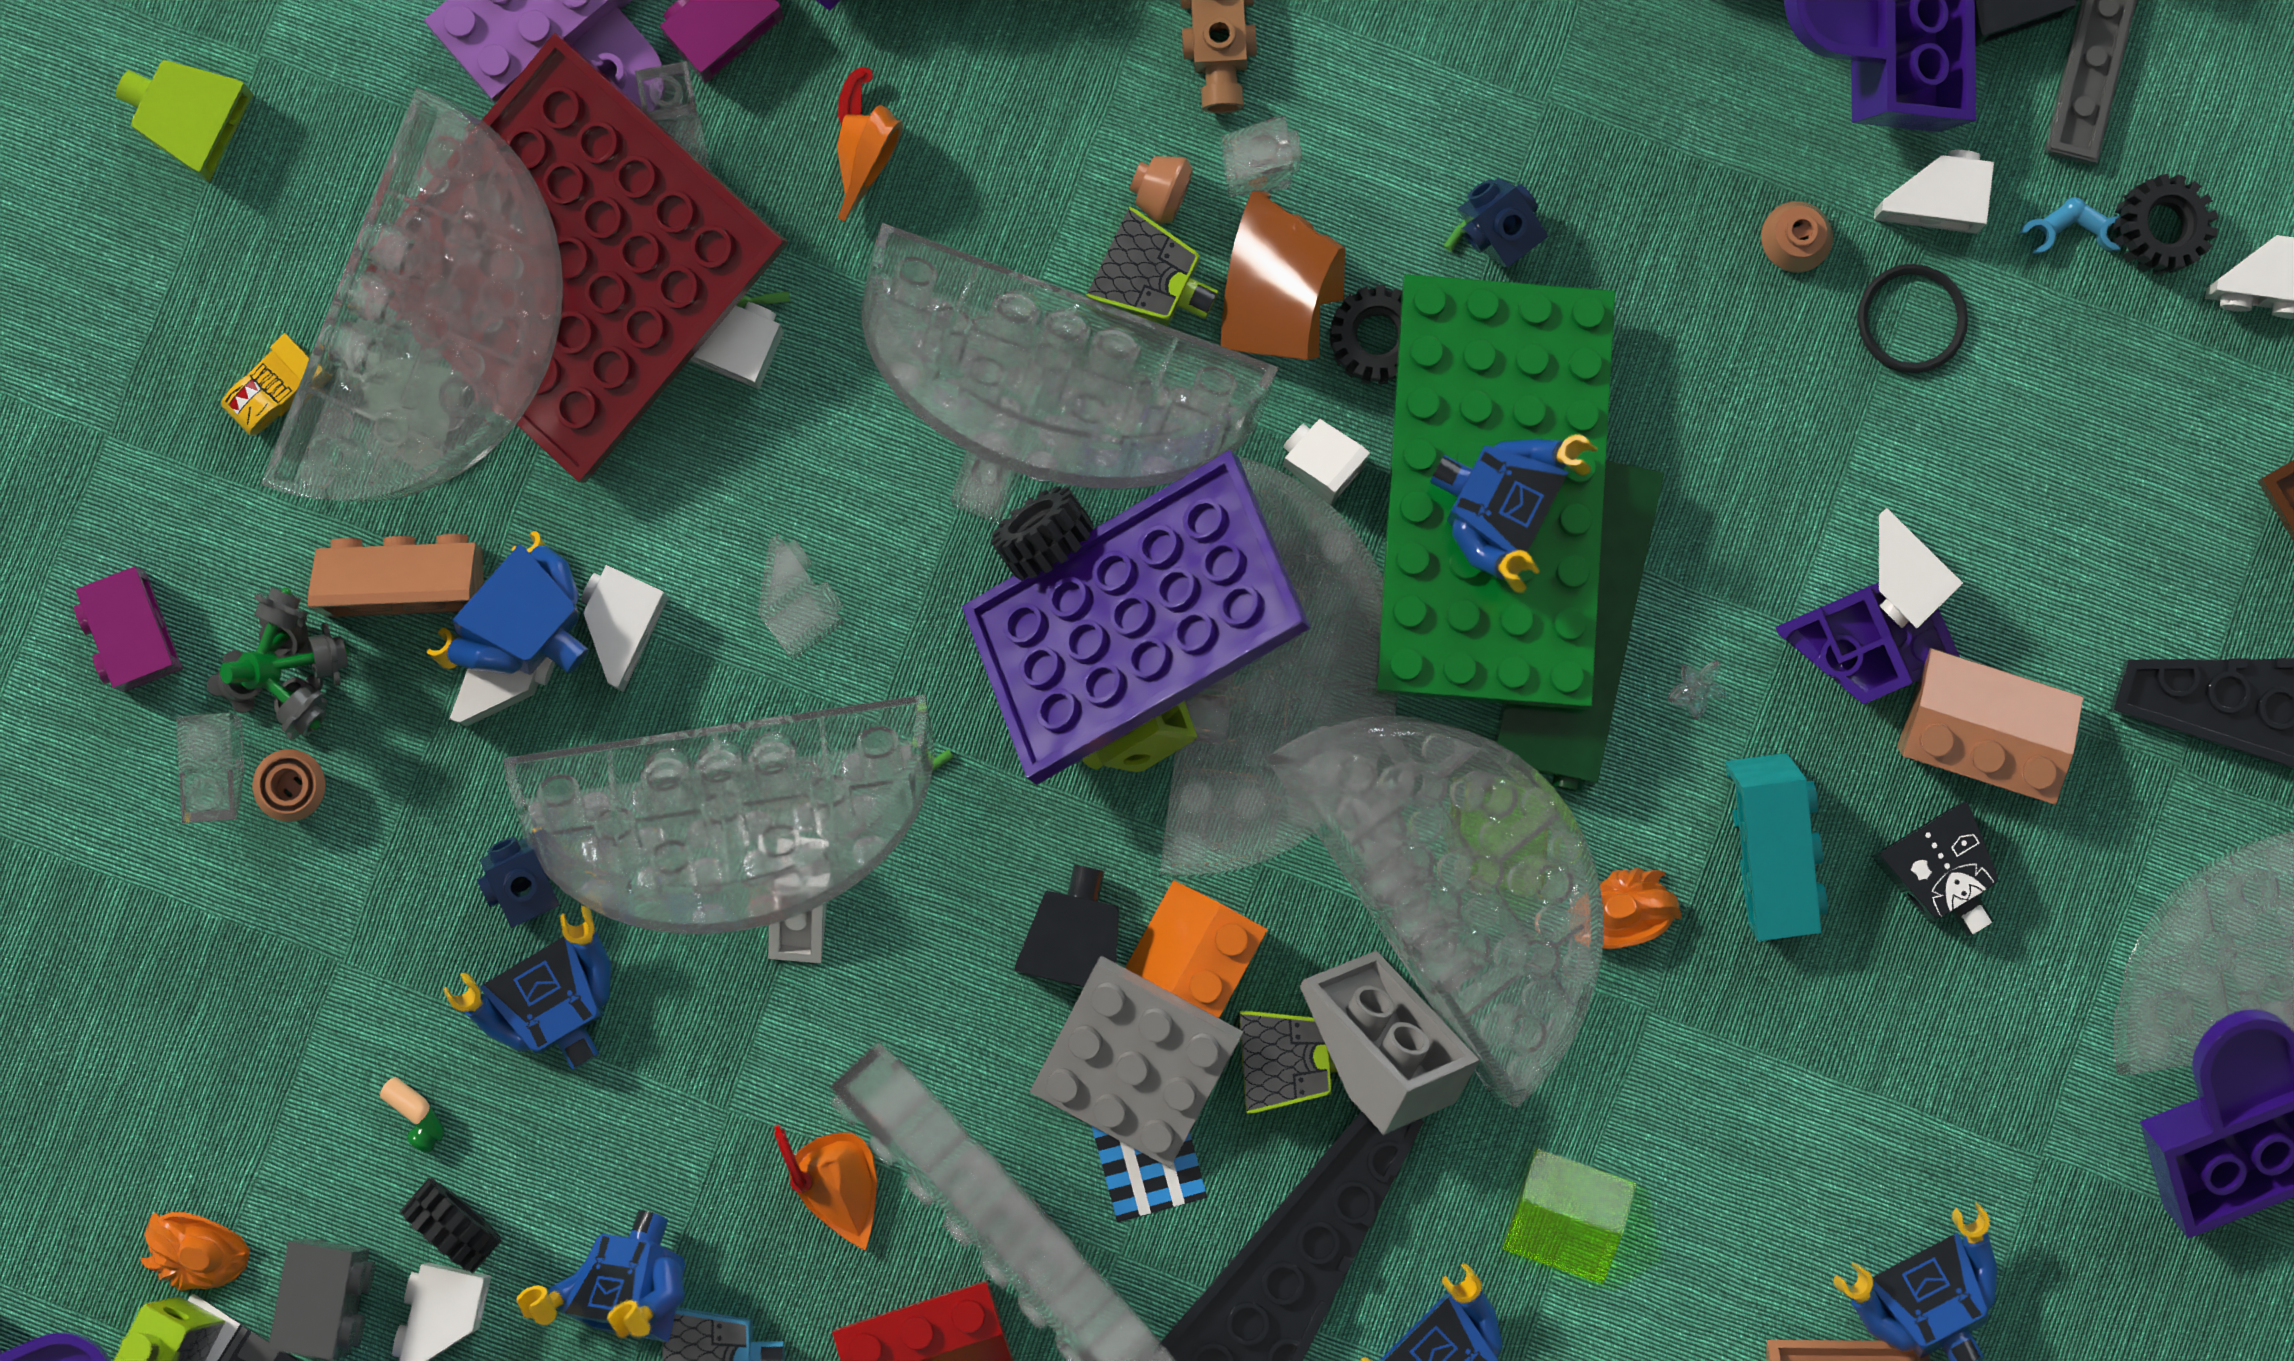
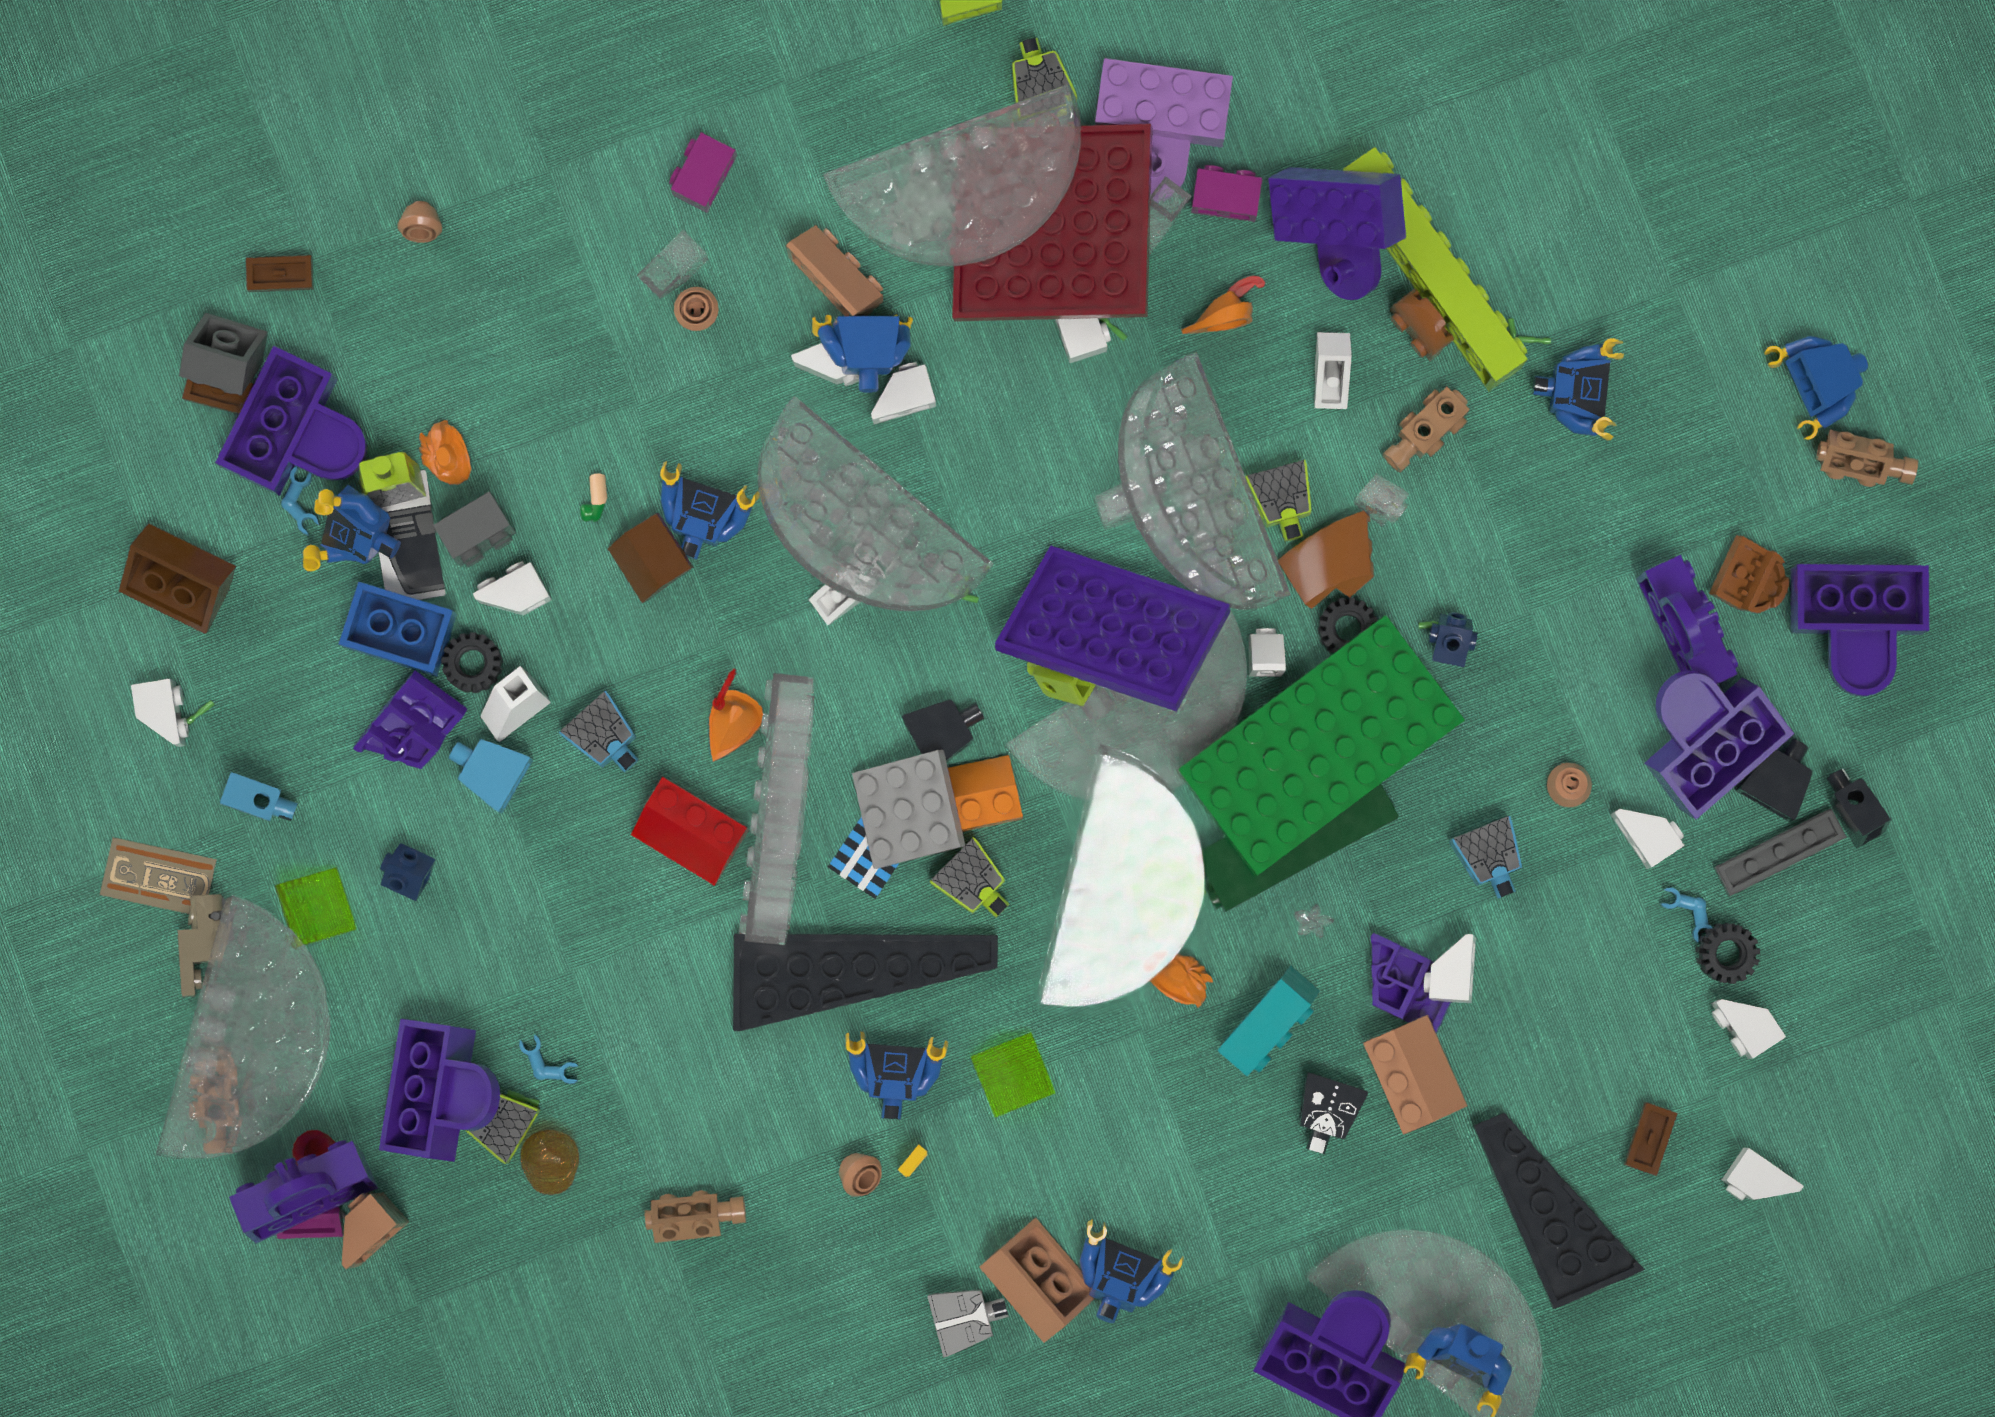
camera: 50 degrees right, 0 degrees up
dark grey plant [207,587,349,740] -> none
yellow leg [221,333,326,436] -> none
black tyre [400,1178,502,1273] -> none
dark blue brick [476,837,560,928] -> none
torso [517,1210,685,1342] -> none
clear slope [758,534,845,661] -> none
black tyre [991,486,1094,580] -> none
nougat cone [1129,156,1193,225] -> none
light grey slope [1300,950,1480,1135] -> none
torso [1430,435,1597,593] -> none
black tyre [1857,264,1968,374] -> none
none -> reddish brown slope [608,513,694,603]
none -> torso [1012,38,1077,120]
none -> white slope [1314,332,1352,409]
none -> torso [1449,816,1522,899]

